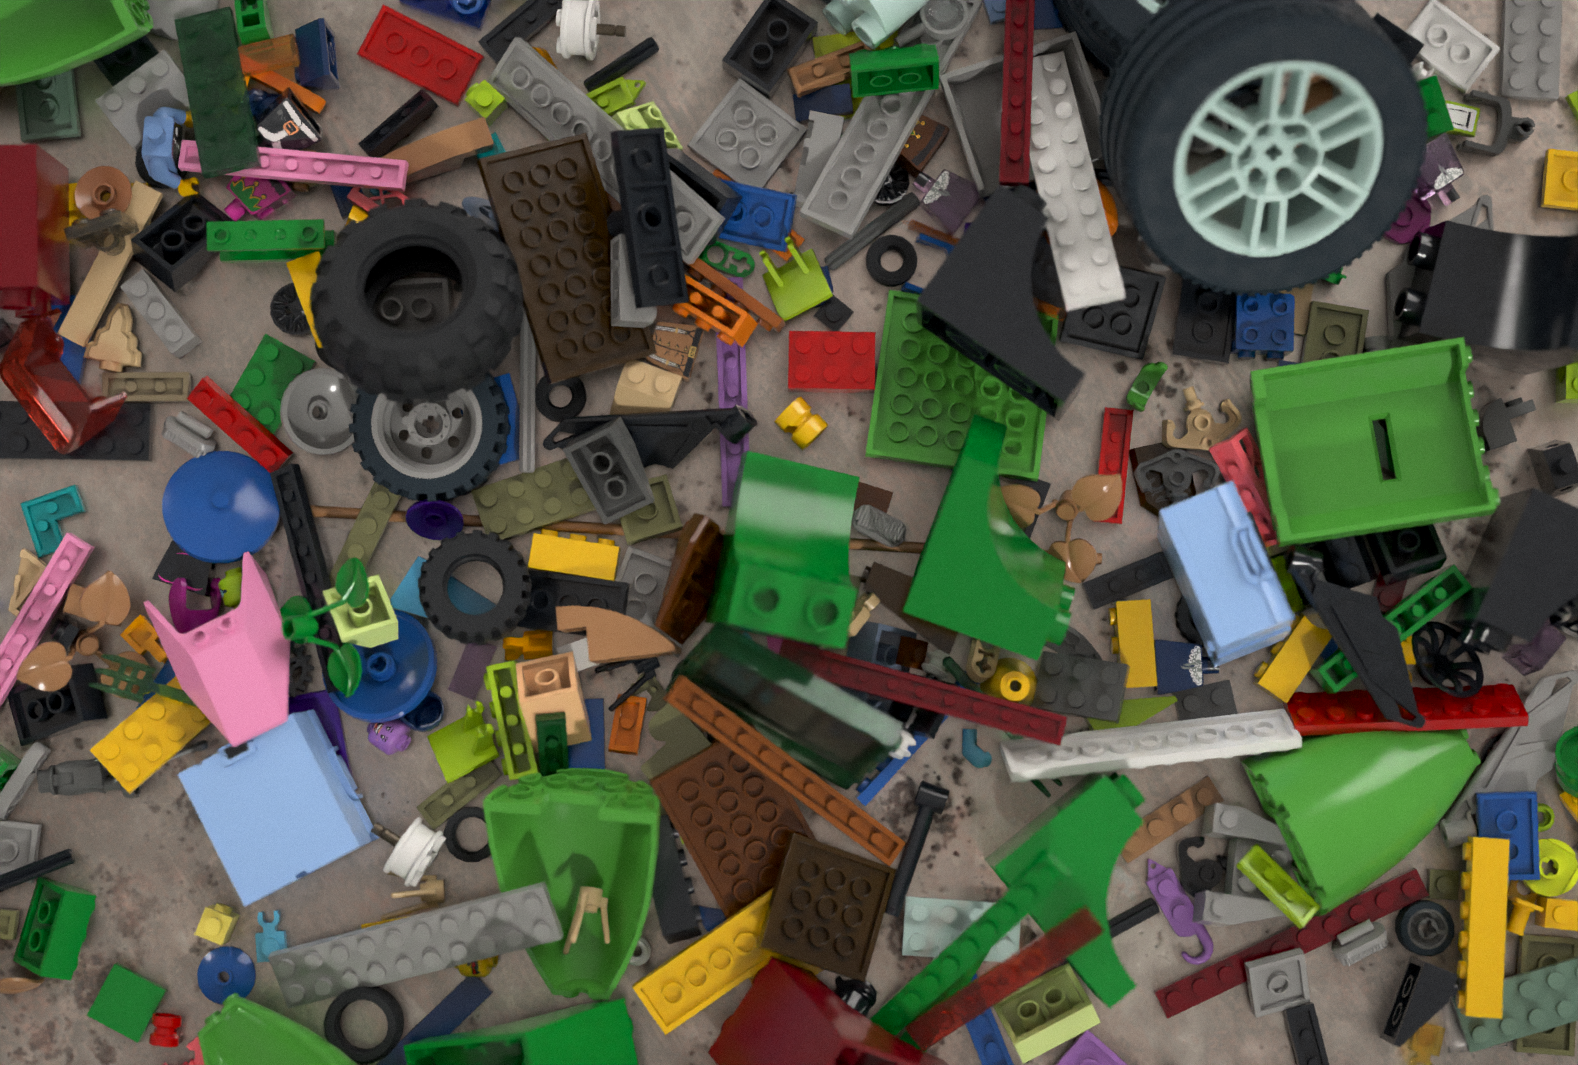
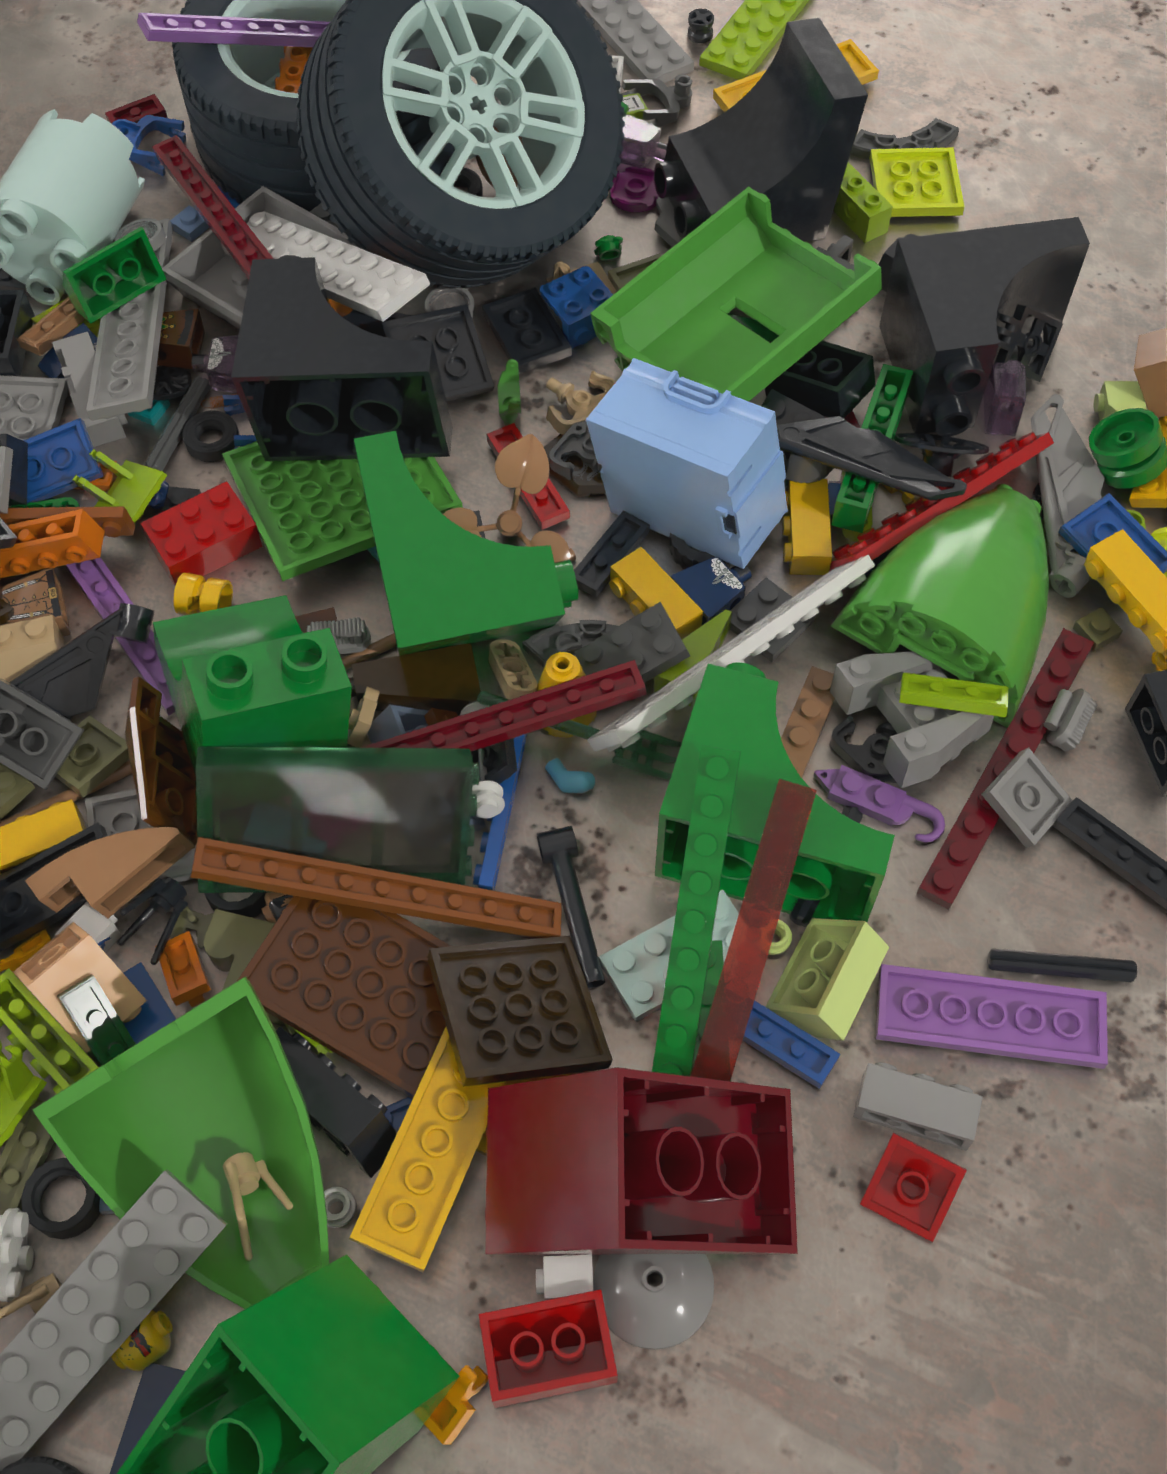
camera: 30 degrees left, 25 degrees down
wheel [1395,900,1455,956] -> none

